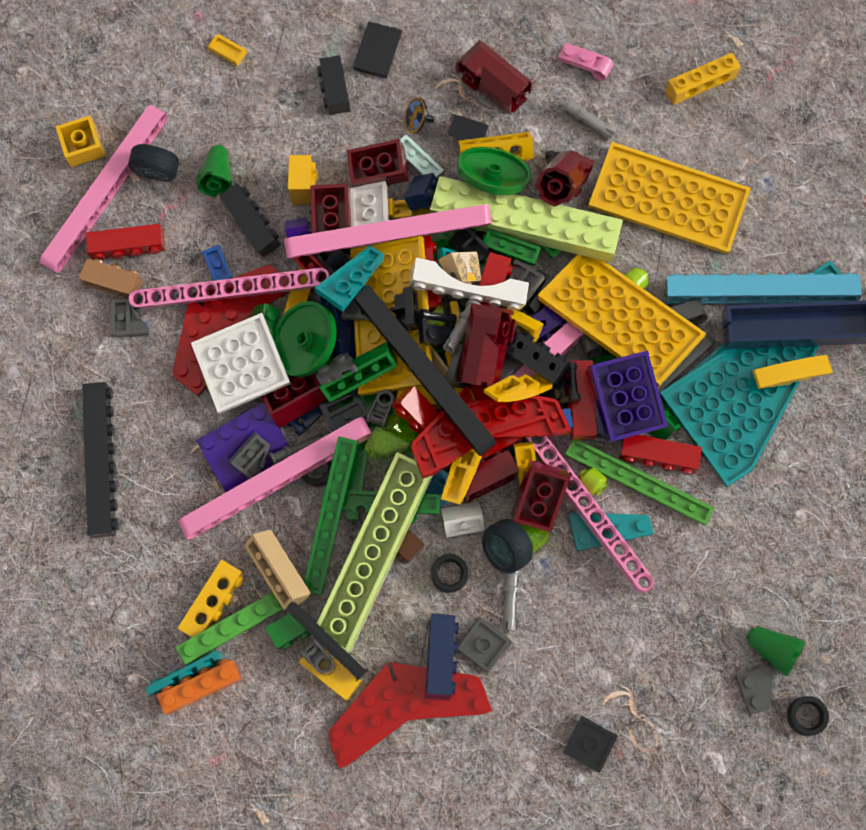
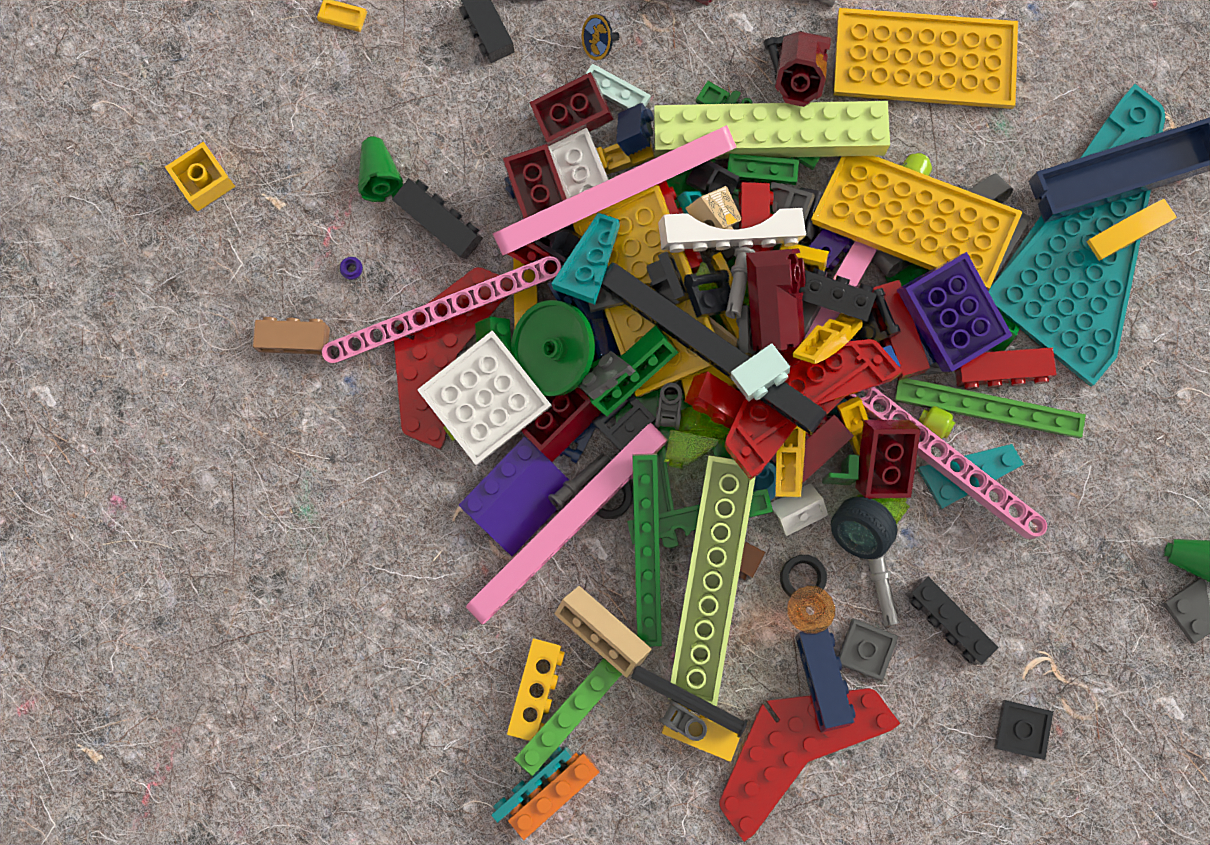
camera: 15 degrees left, 5 degrees up
bright pink beam [40,105,168,273] -> none
black brick [82,382,119,538] -> none
red brick [86,223,165,261] -> none
dark grey wing [111,298,149,337] -> none
black wheel [128,144,179,181] -> none
blue plate [202,245,233,281] -> none
dark grey wing [228,431,270,479] -> none
green brick [265,614,311,651] -> none
dark purple brick [285,217,312,238] -> none
yellow brick [288,155,318,205] -> none
black panel [448,114,488,140] -> none
green dish [457,147,531,195] -> none
yellow brick [458,132,534,162] -> none
medium azure brick [666,273,862,304] -> none
none -> dark purple plate [340,257,363,280]
none -> light aqua brick [731,344,790,402]
none -> clear orange piece [787,586,835,634]
none -> green panel [822,455,859,485]
none -> black brick [905,576,999,665]

